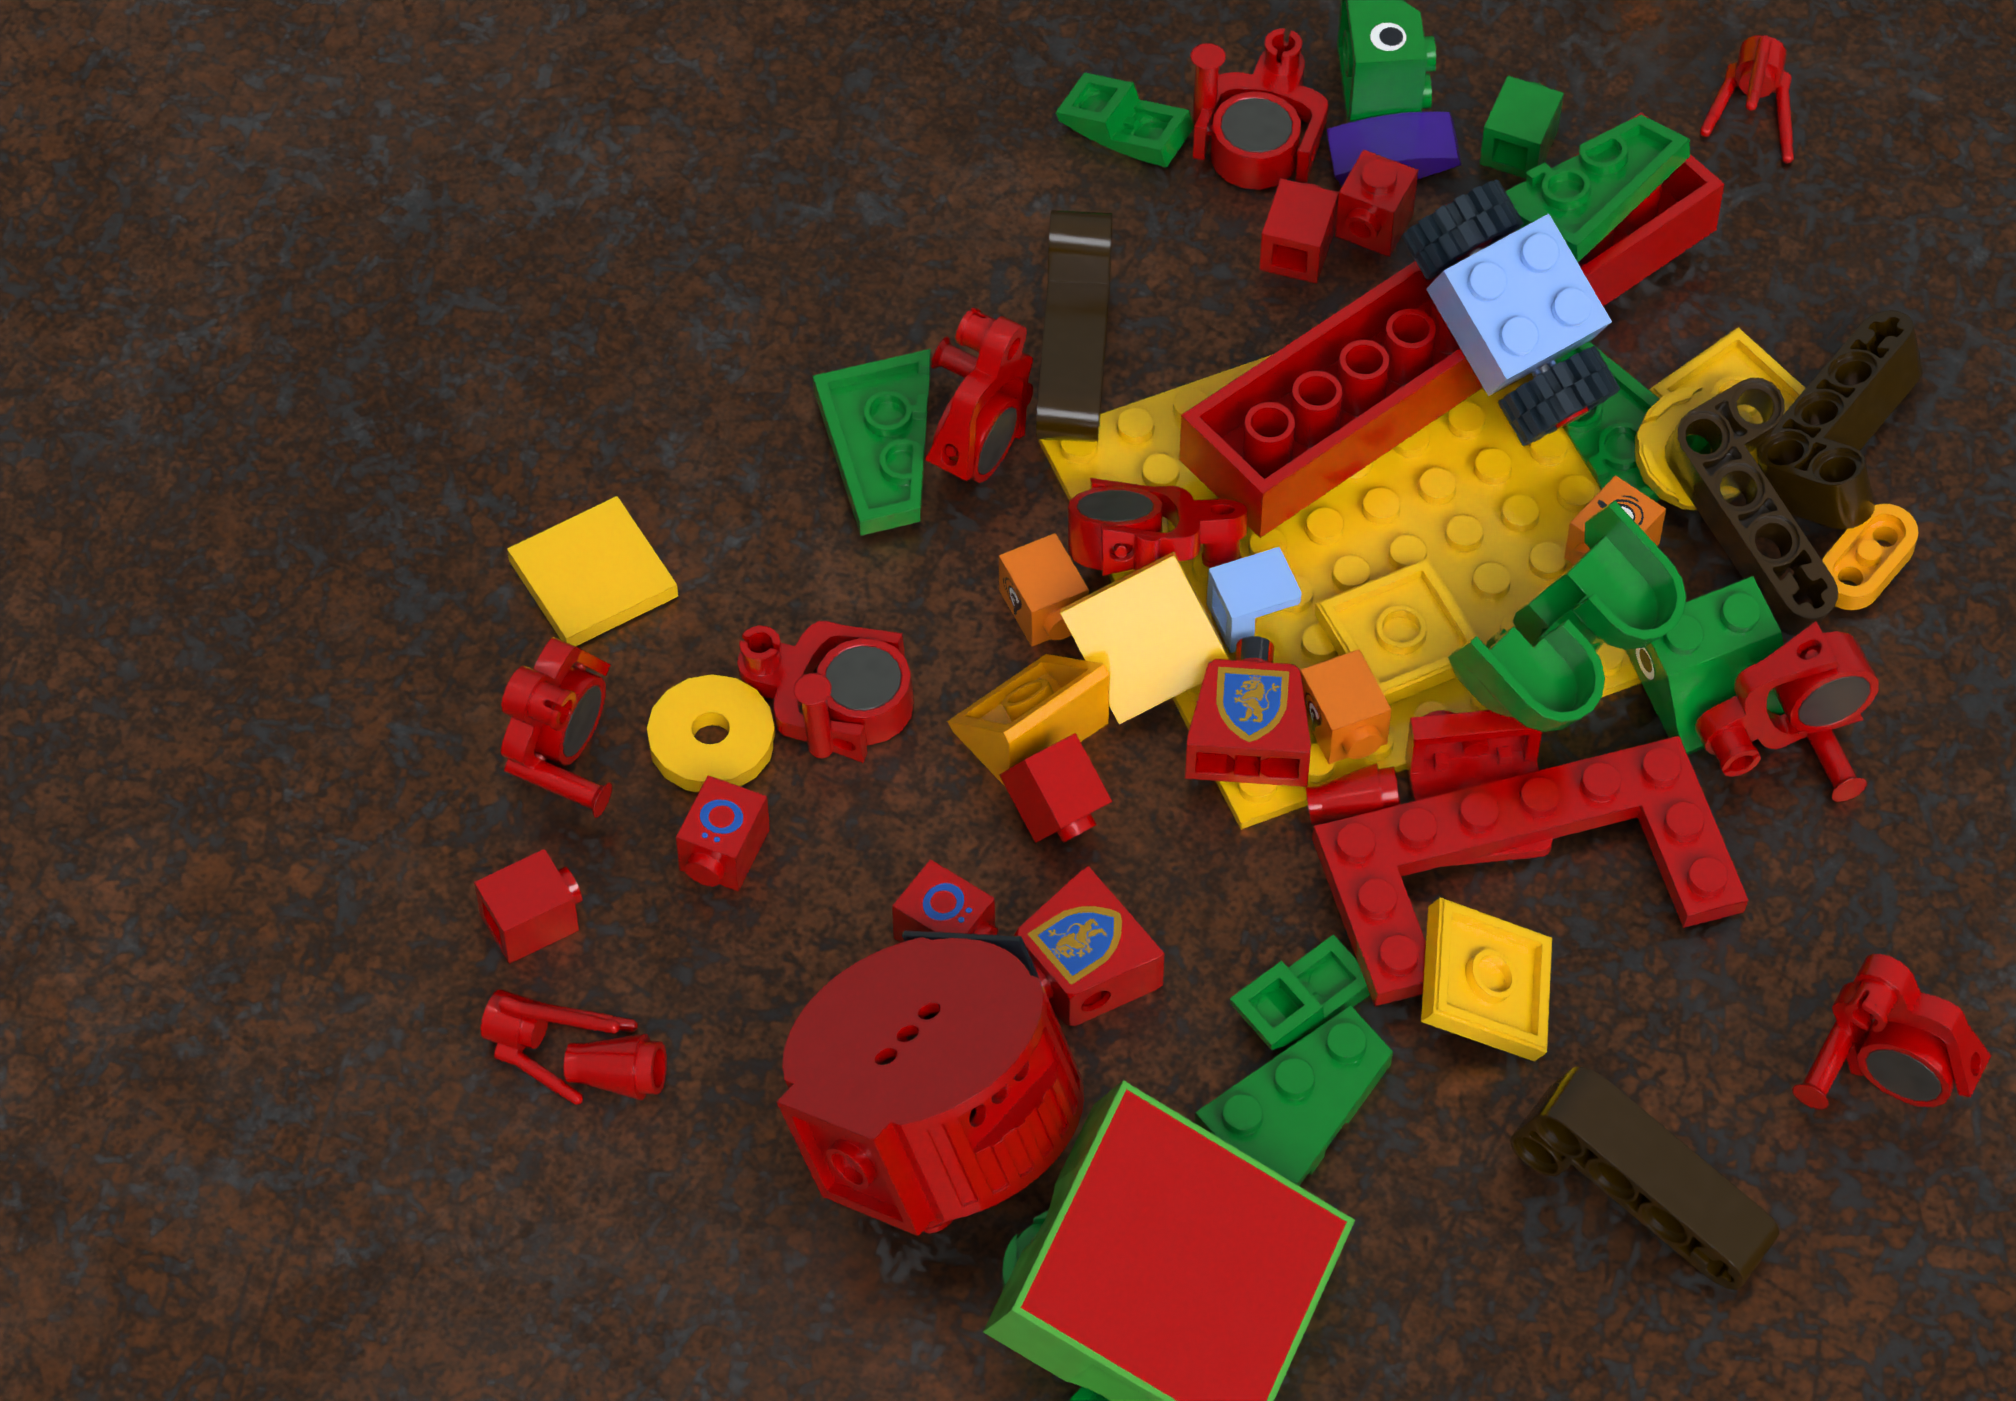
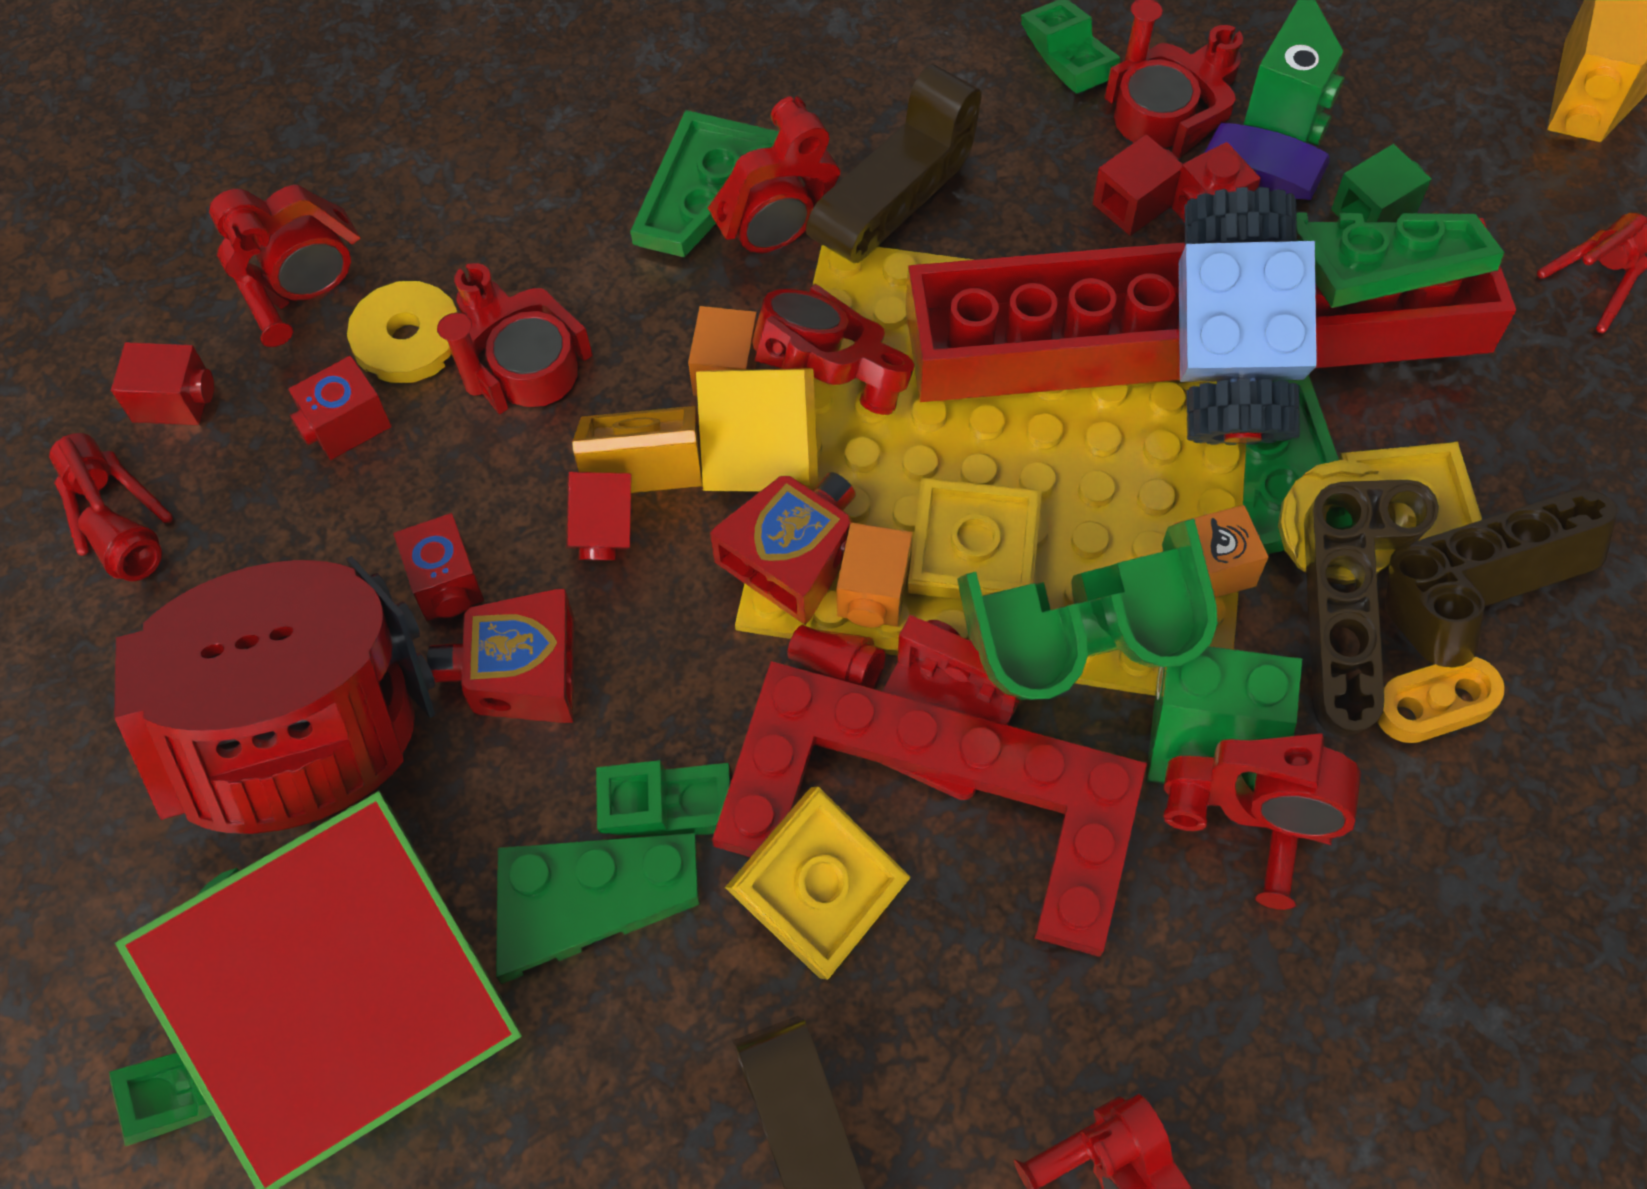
camera: 35 degrees right, 5 degrees up
yellow tile [507,496,678,646] -> none
light blue panel [1207,547,1302,653] -> none

